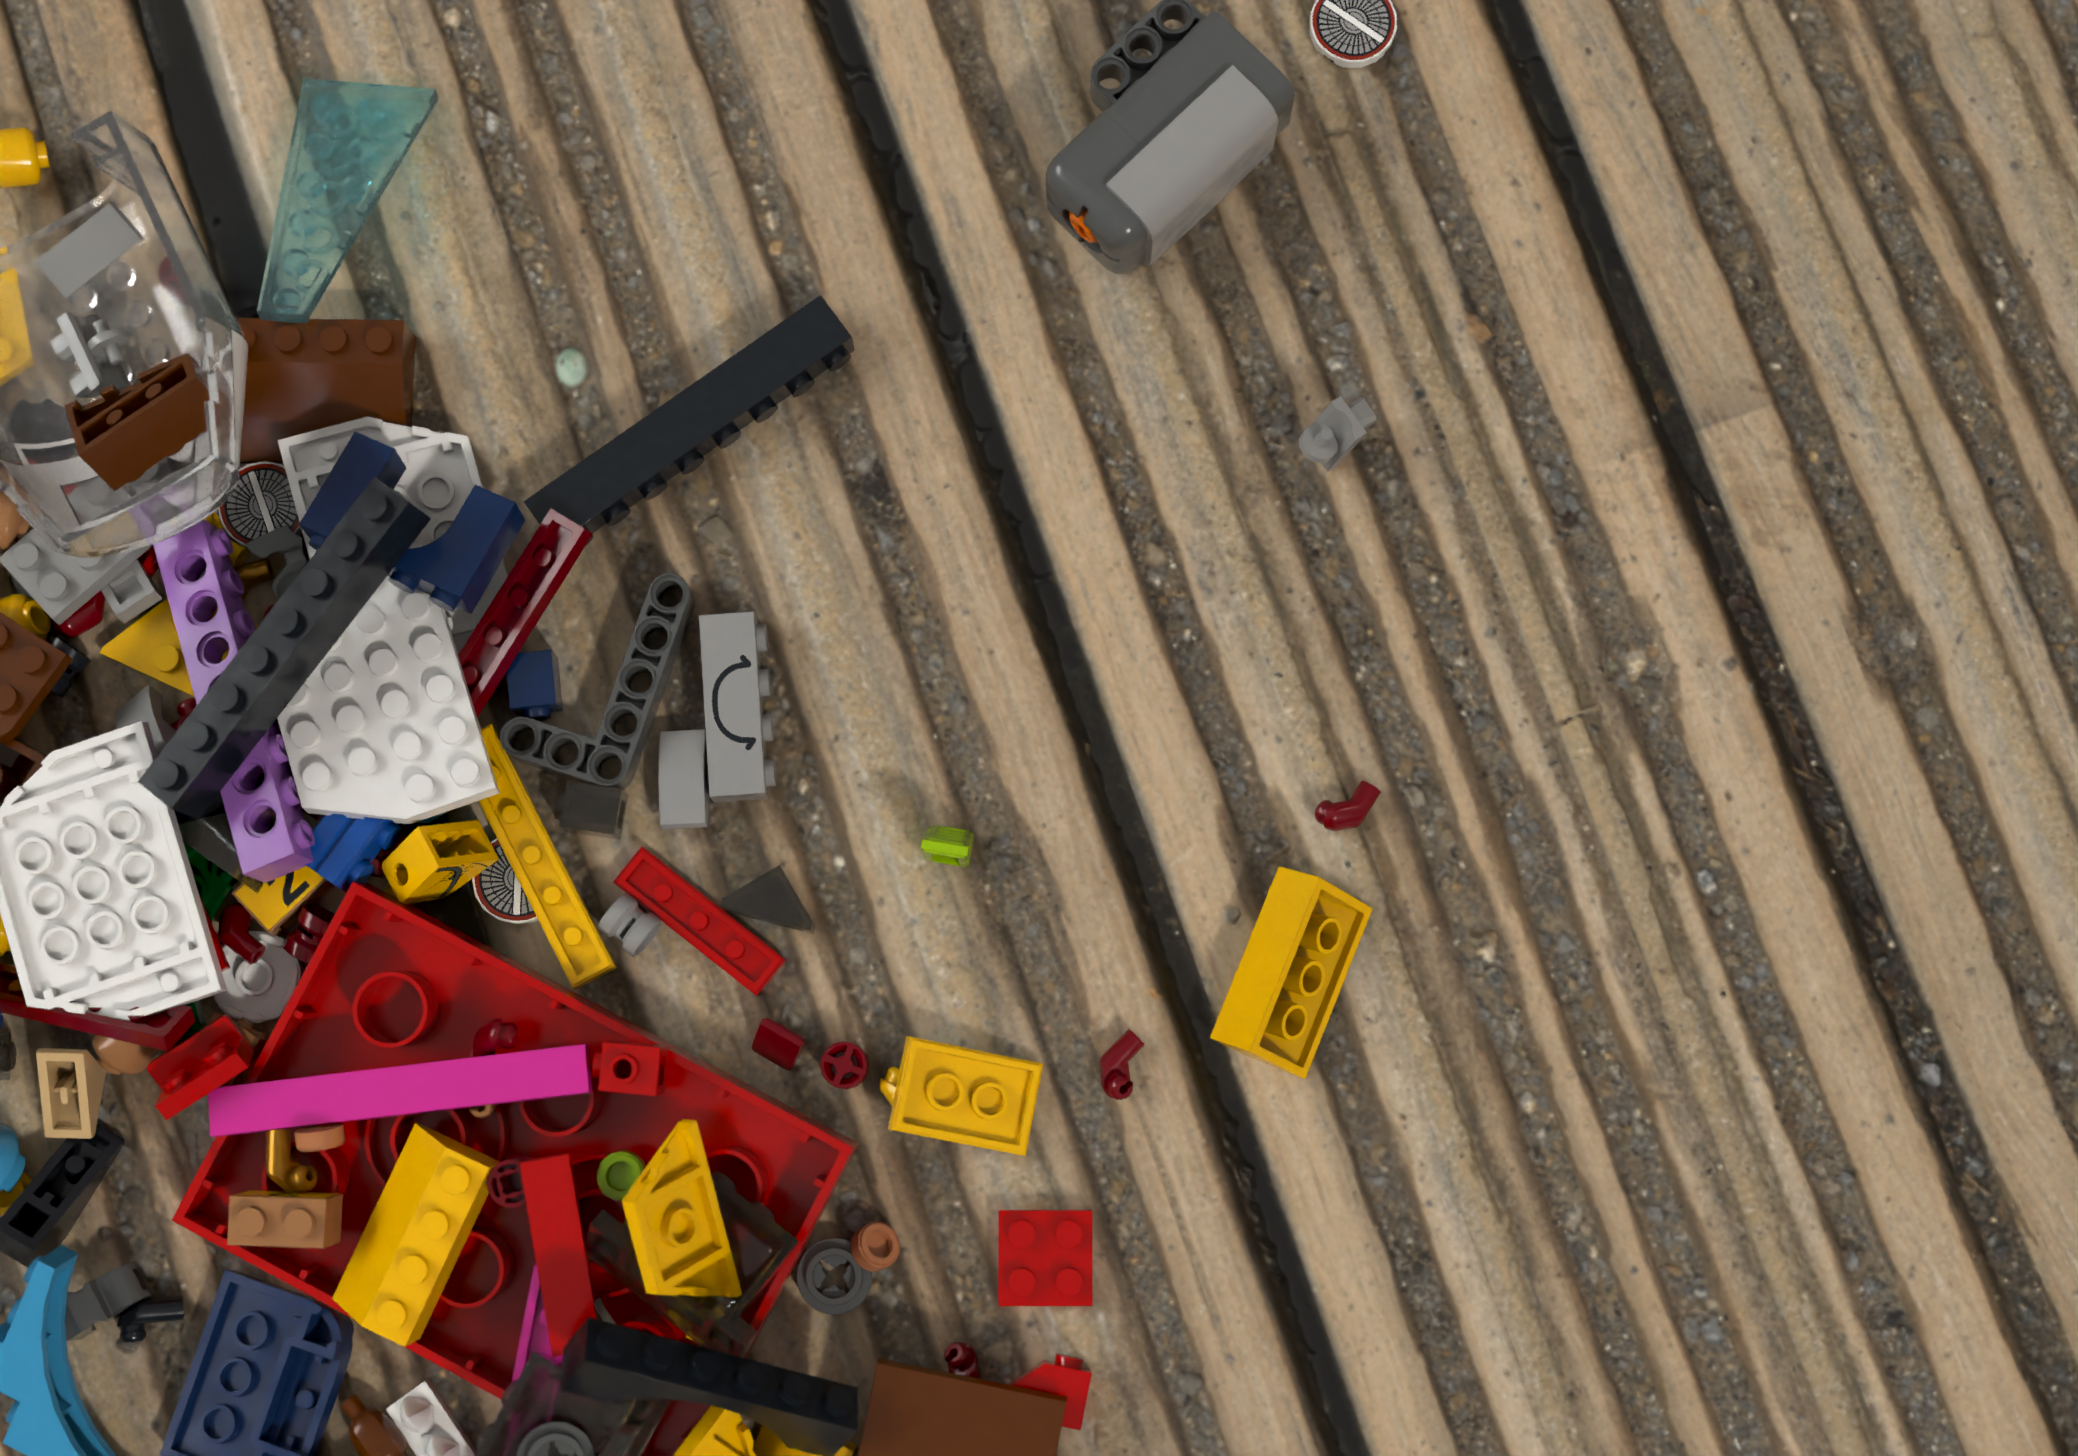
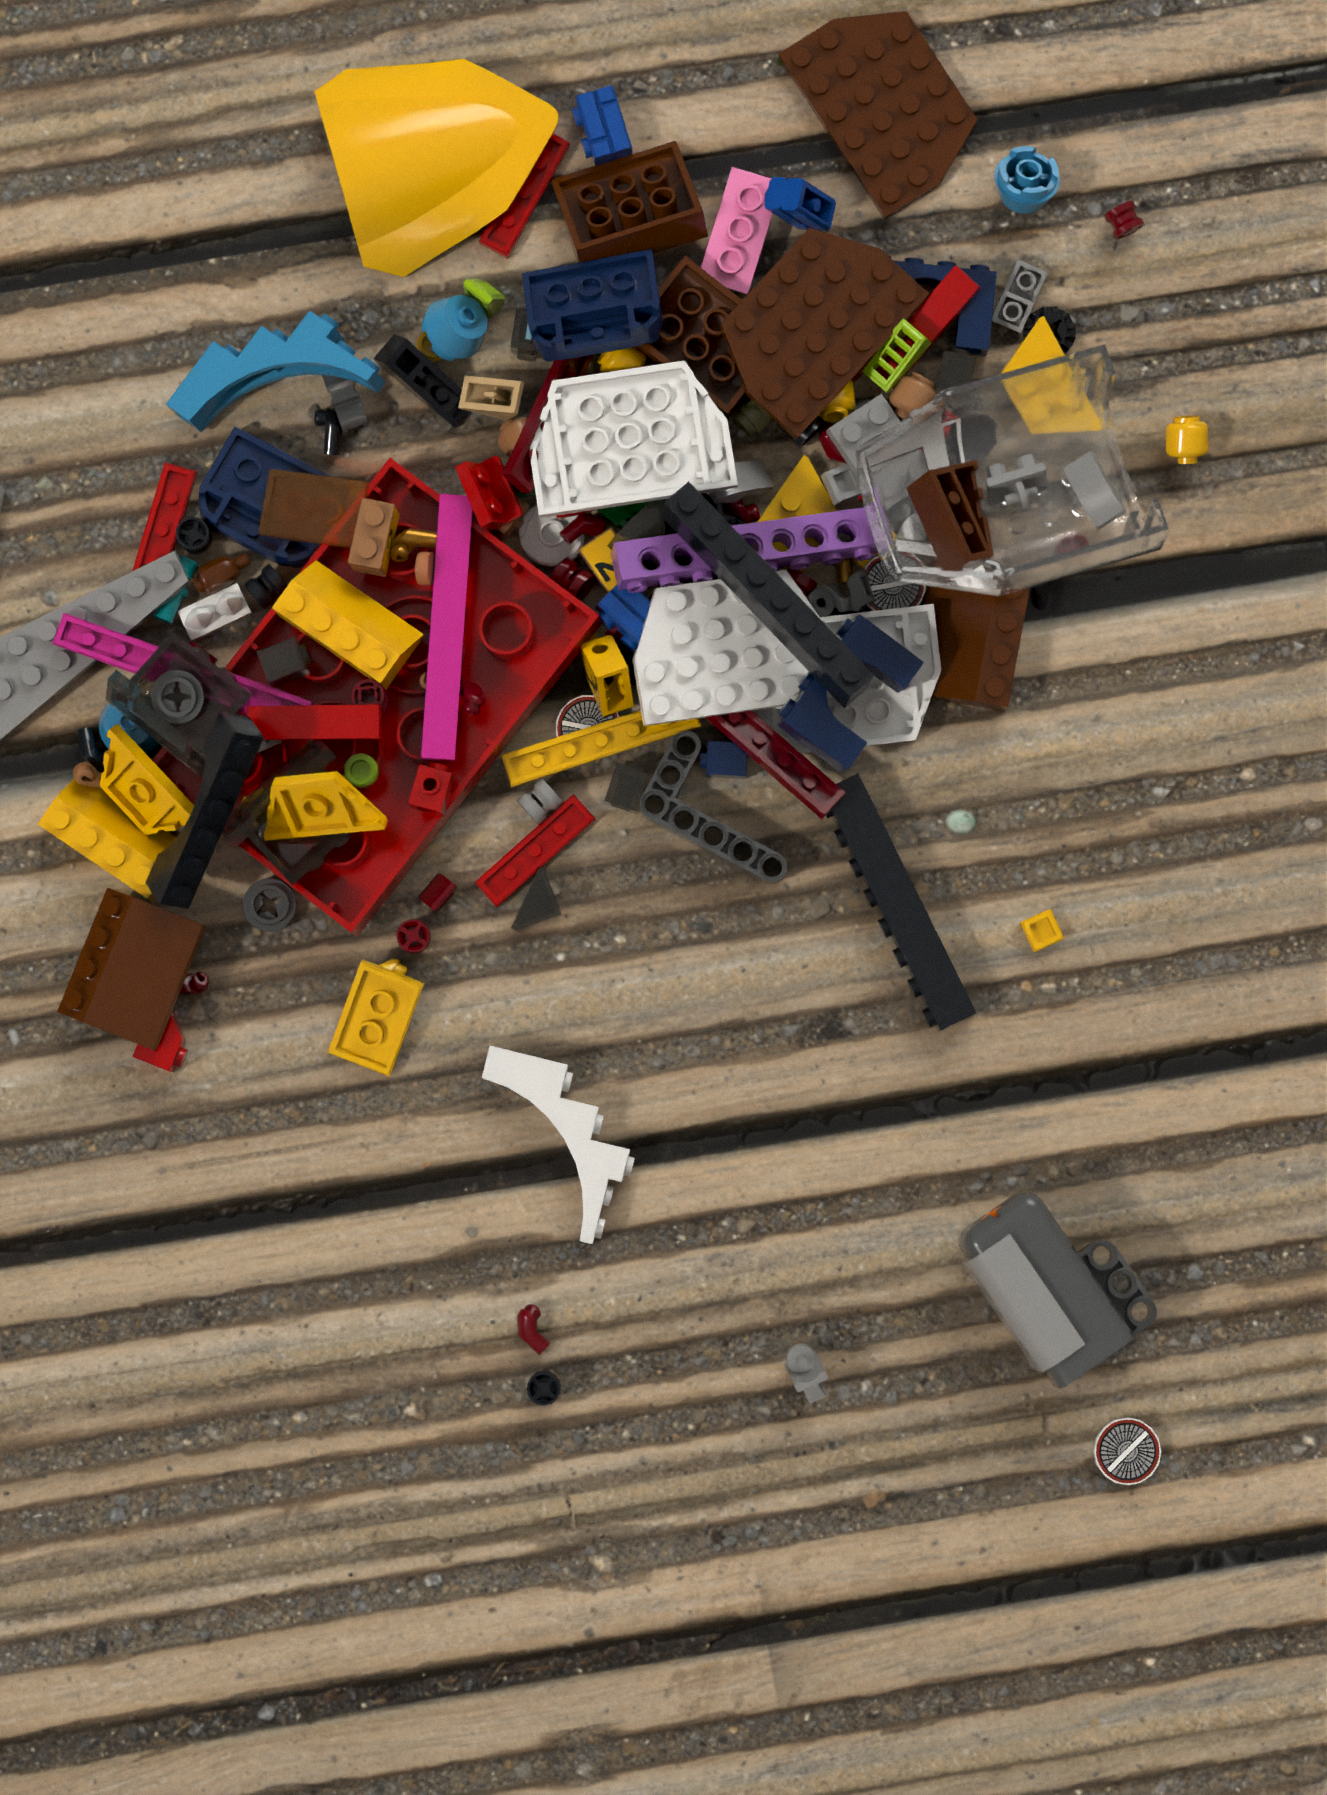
camera: 100 degrees right, 5 degrees up
clear light blue wing [257,78,439,324] -> none
light grey slope [659,729,709,829] -> none
light grey brick [699,611,777,803] -> none
nougat tile [851,1221,900,1272] -> none
lime slope [921,825,974,868] -> none
red plate [998,1210,1093,1306] -> none
dark red arm [1099,1029,1145,1100] -> none
yellow slope [1210,866,1373,1079] -> none
none -> black wheel [244,564,287,610]
none -> clear smoke brick [257,637,312,688]
none -> clear orange tile [258,469,369,548]
none -> white arch [482,1046,635,1244]
none -> black wheel [527,1370,561,1406]
none -> olive brick [733,398,773,436]
none -> yellow tile [1020,908,1065,953]

